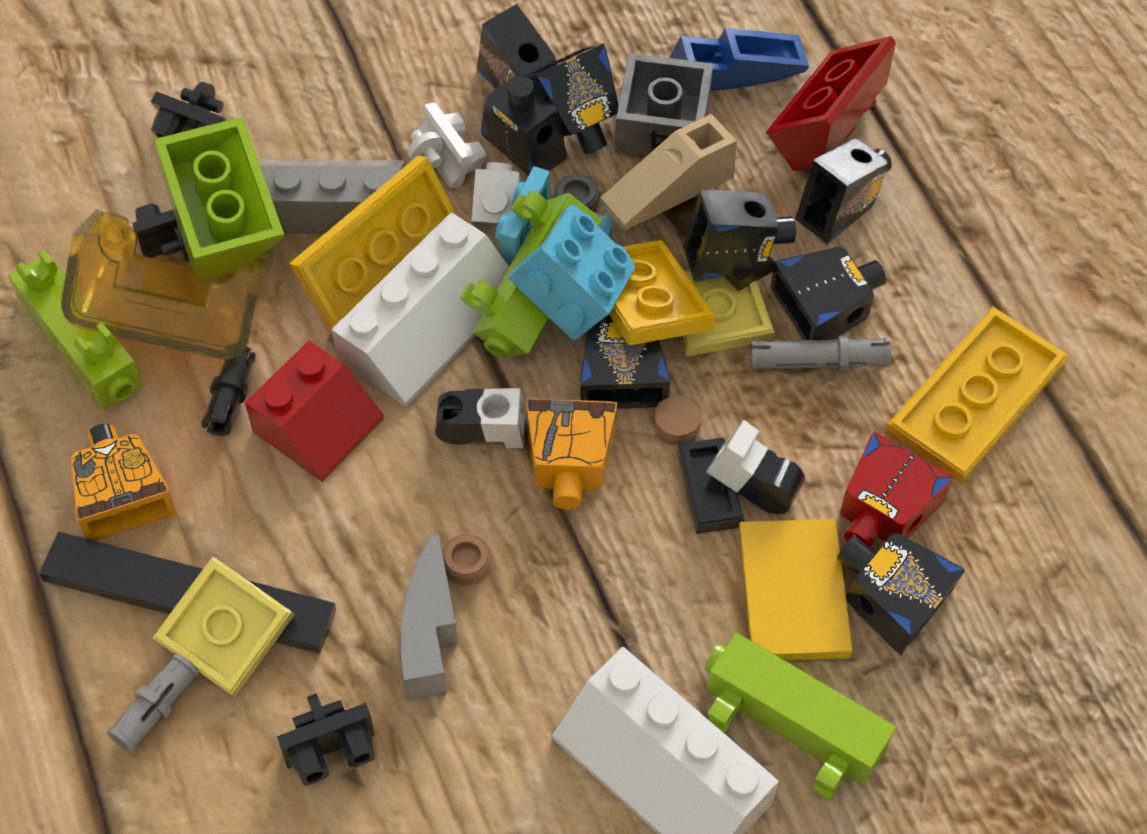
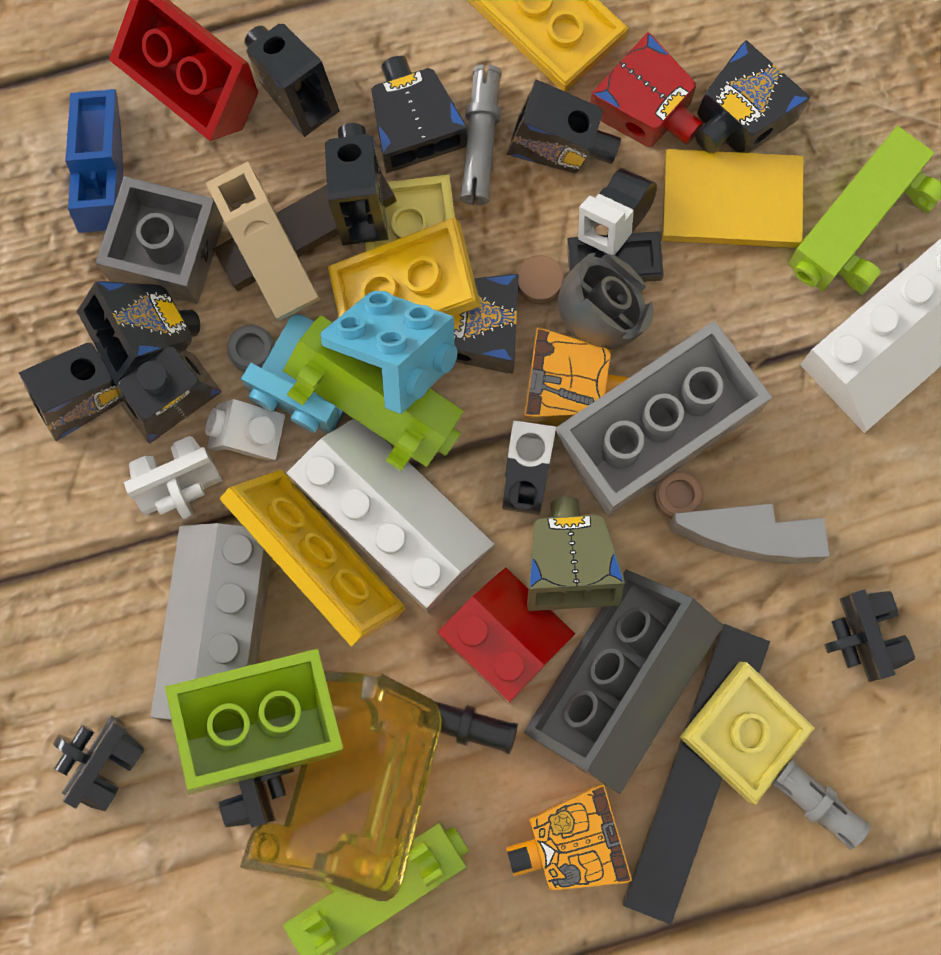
camera: 80 degrees left, 20 degrees up
none -> black torso [507,79,621,173]
none -> dark grey slope [523,569,723,794]
none -> olive torso [527,496,624,611]
none -> light grey slope [556,321,772,517]
none -> flat silver cylinder [558,253,654,349]

